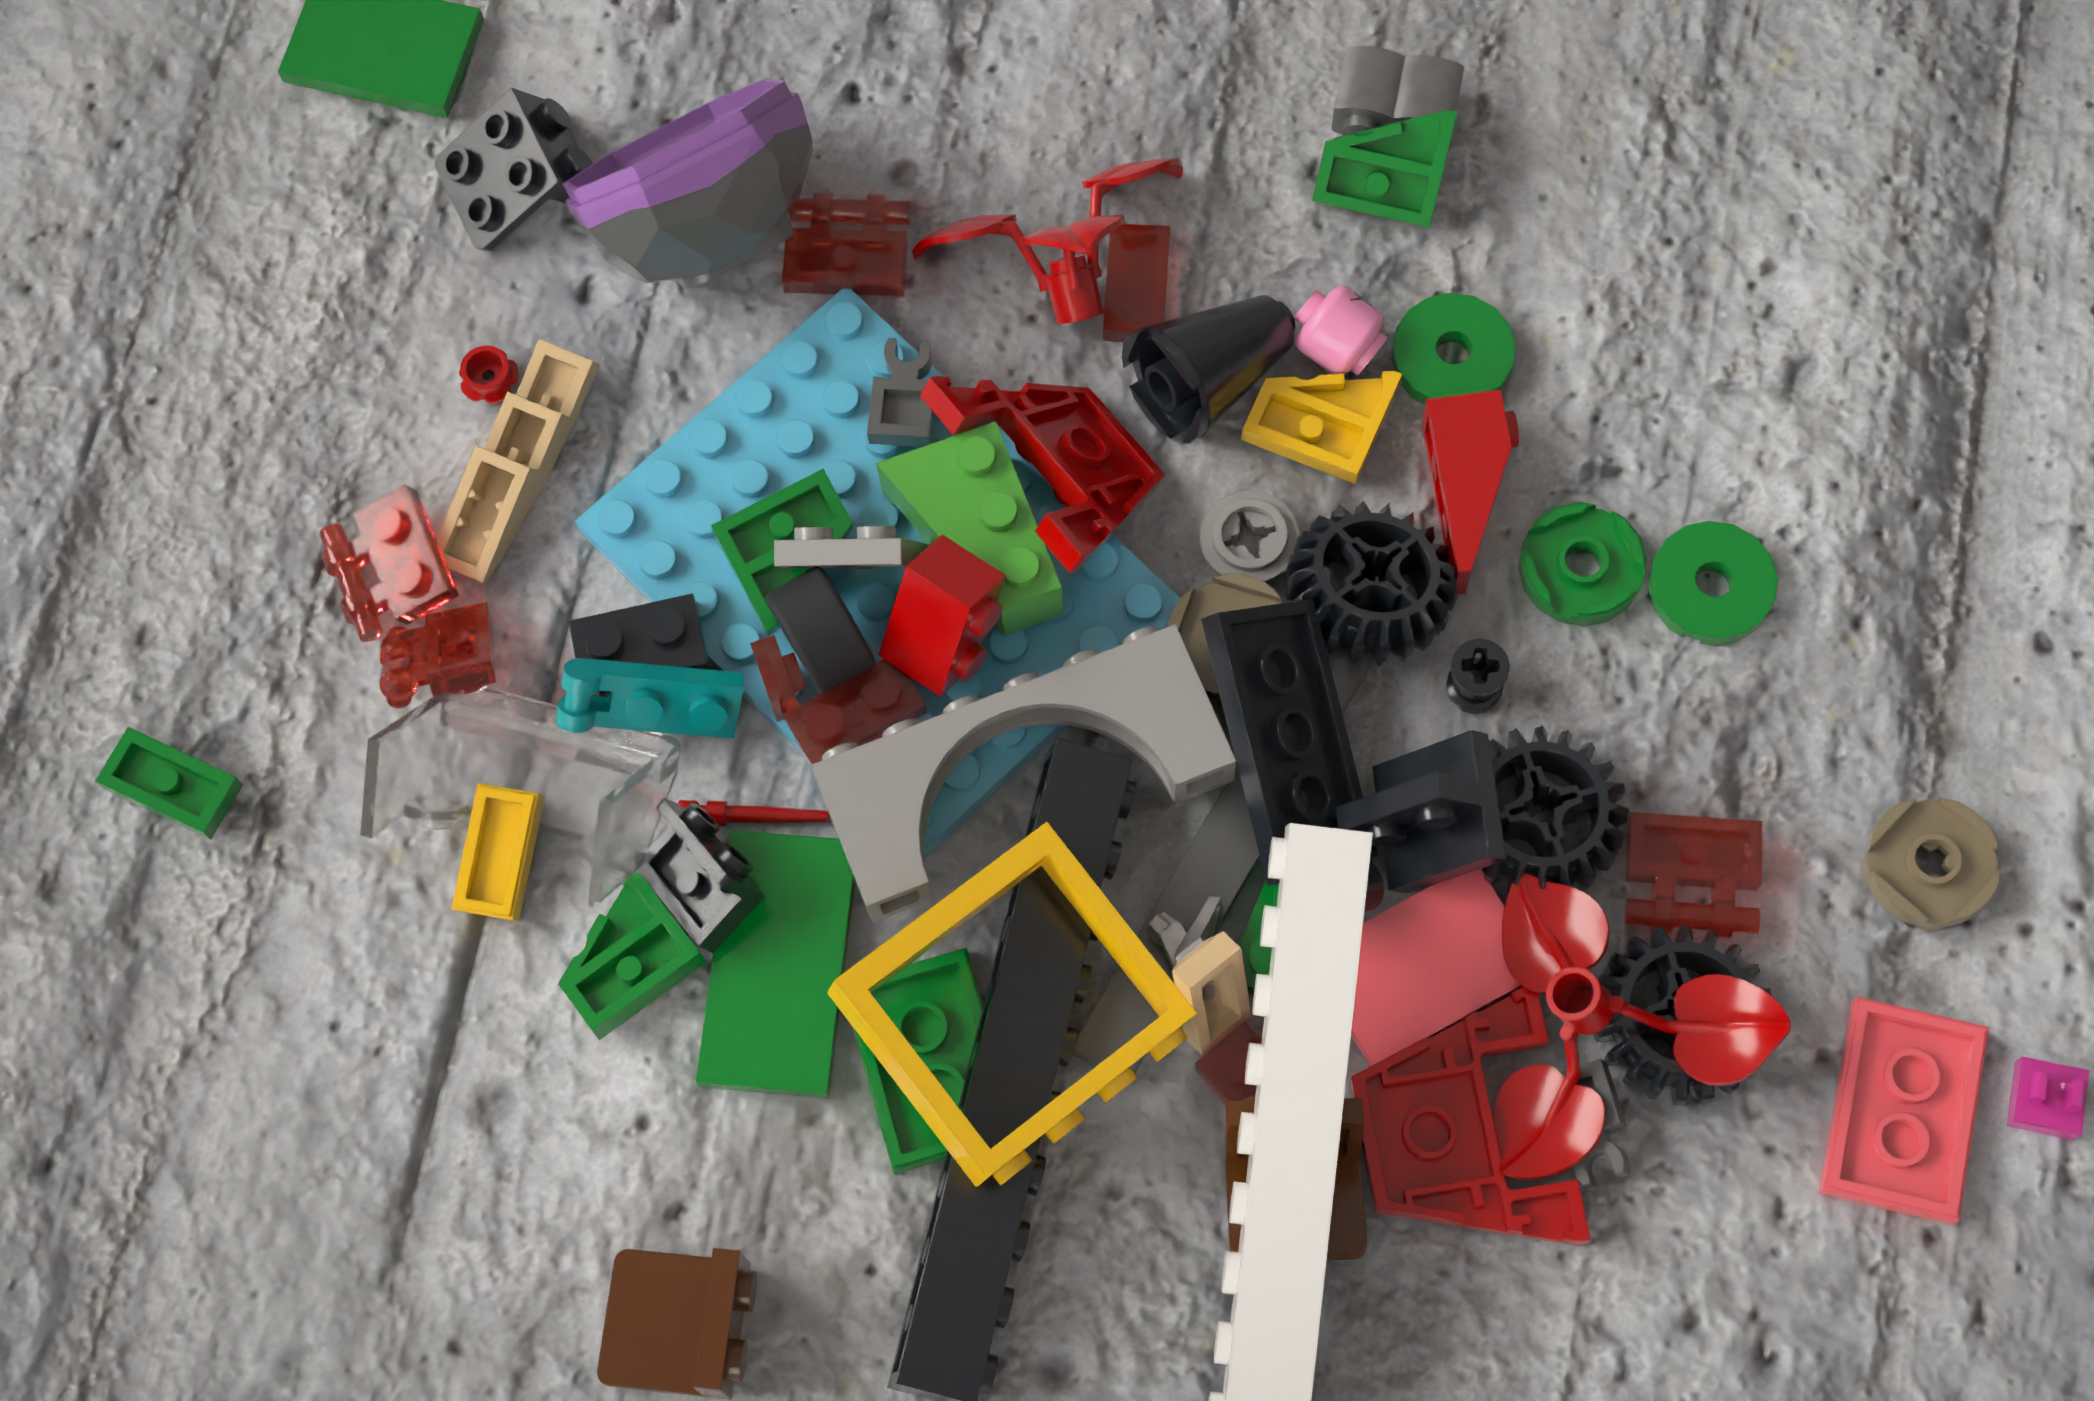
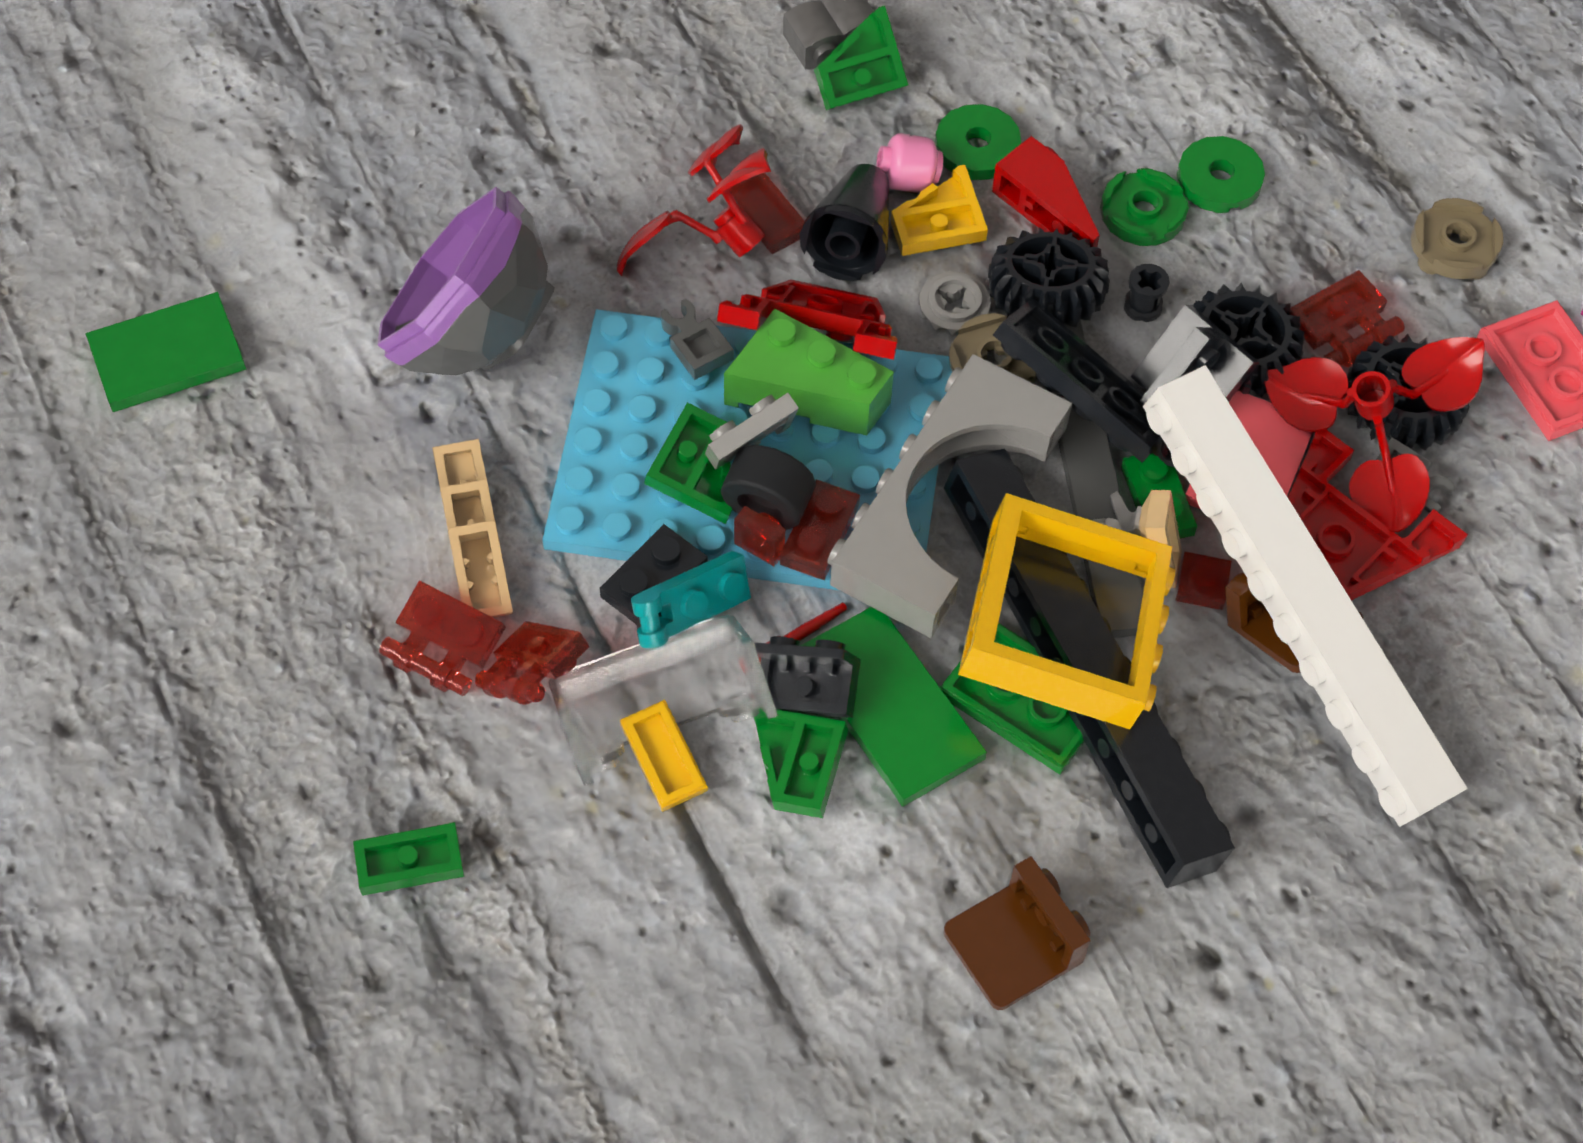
camera: 45 degrees left, 10 degrees down
black bracket [435,87,593,251] -> none
red plate [459,345,519,404] -> none
clear red plate [782,192,911,296] -> none
red brick [878,534,1006,697] -> none

